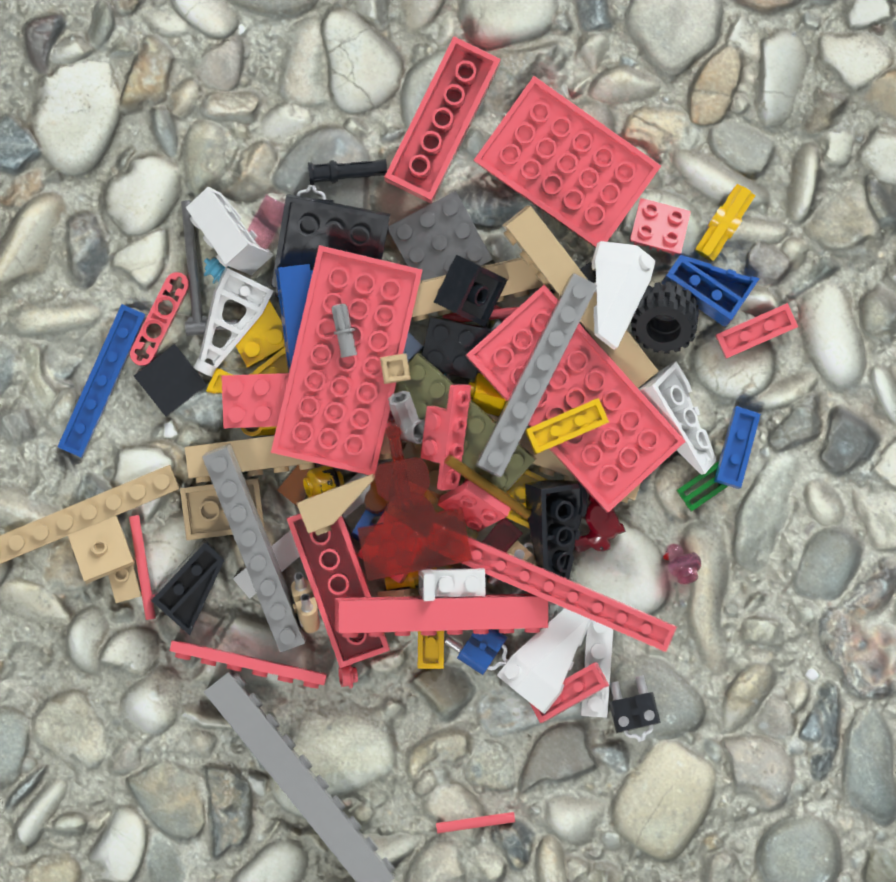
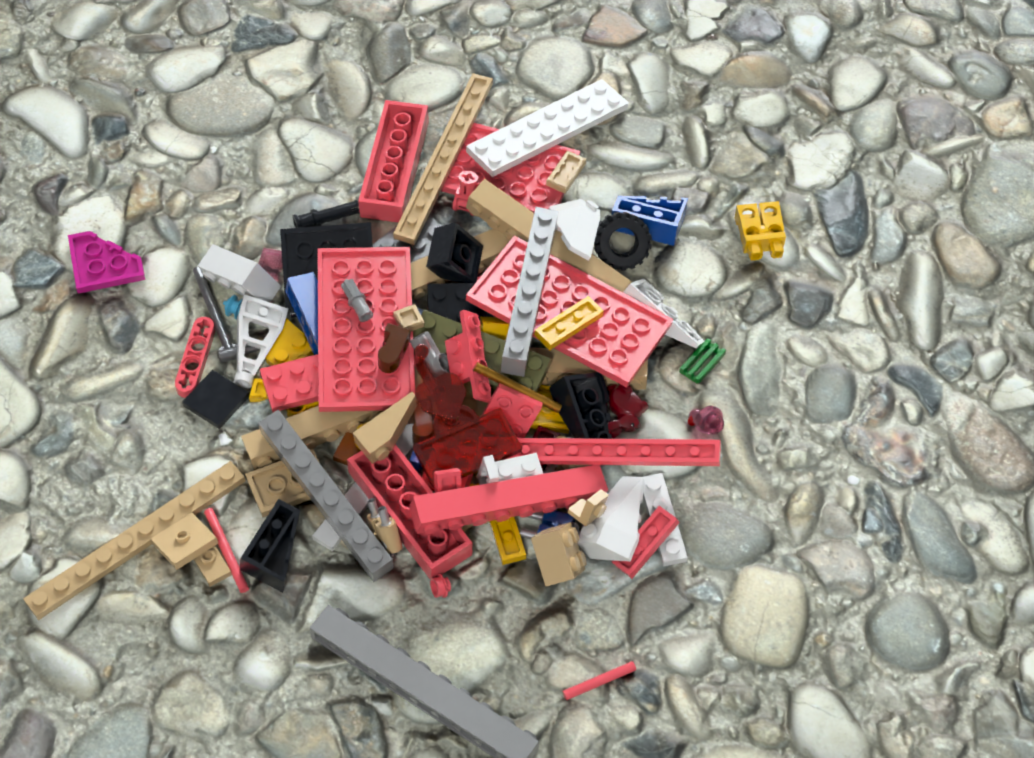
camera: 15 degrees left, 30 degrees down
blue plate [57,304,147,458] -> none
coral plate [170,640,327,689] -> none
black piece [609,675,661,742] -> none
coral hinge [629,198,691,256] -> none
yellow piece [695,184,756,262] -> none
blue plate [714,406,761,489] -> none
coral plate [715,303,798,359] -> none
none -> dark pink plate [68,231,146,294]
none -> reddish brown leg [378,323,410,373]
none -> tan plate [393,73,493,245]
none -> coral plate [434,468,462,493]
none -> coral connector [452,171,478,216]
none -> white plate [466,79,629,177]
none -> tan brick [531,522,587,586]
none -> tan plate [546,151,586,194]
none -> tan bracket [568,490,609,526]
none -> yellow hips [734,201,786,261]

